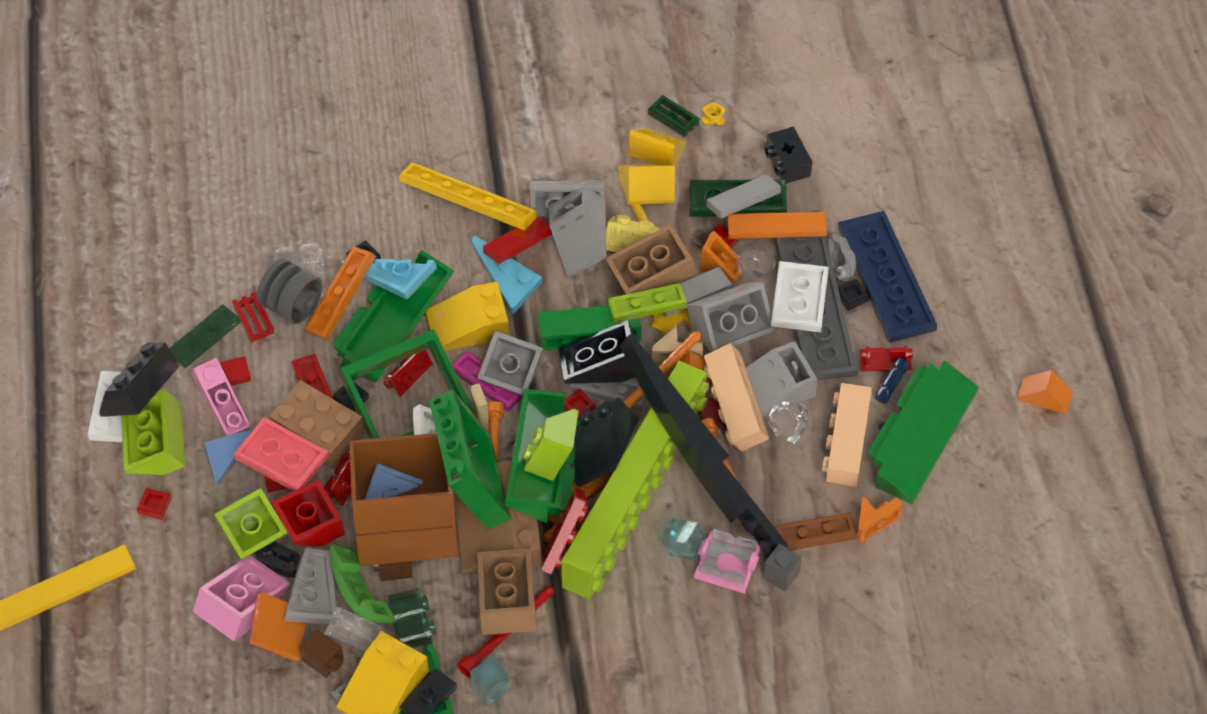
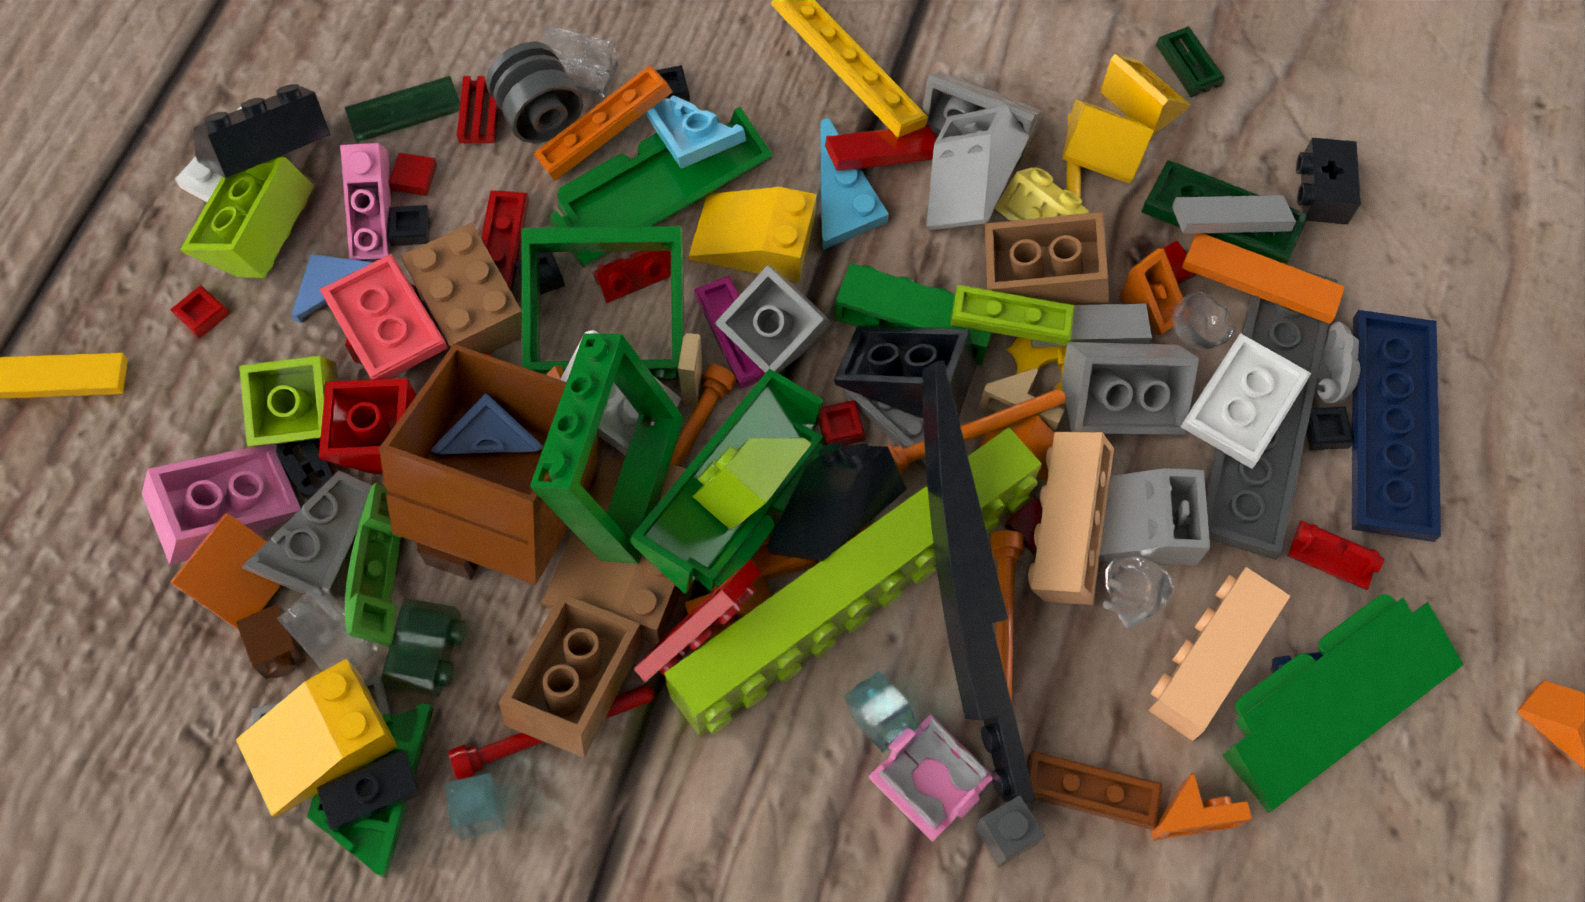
camera: 25 degrees right, 10 degrees up
yellow plate [701,103,725,126] -> none
dark blue axle [875,357,909,404] -> none
none -> black tile [388,205,430,246]

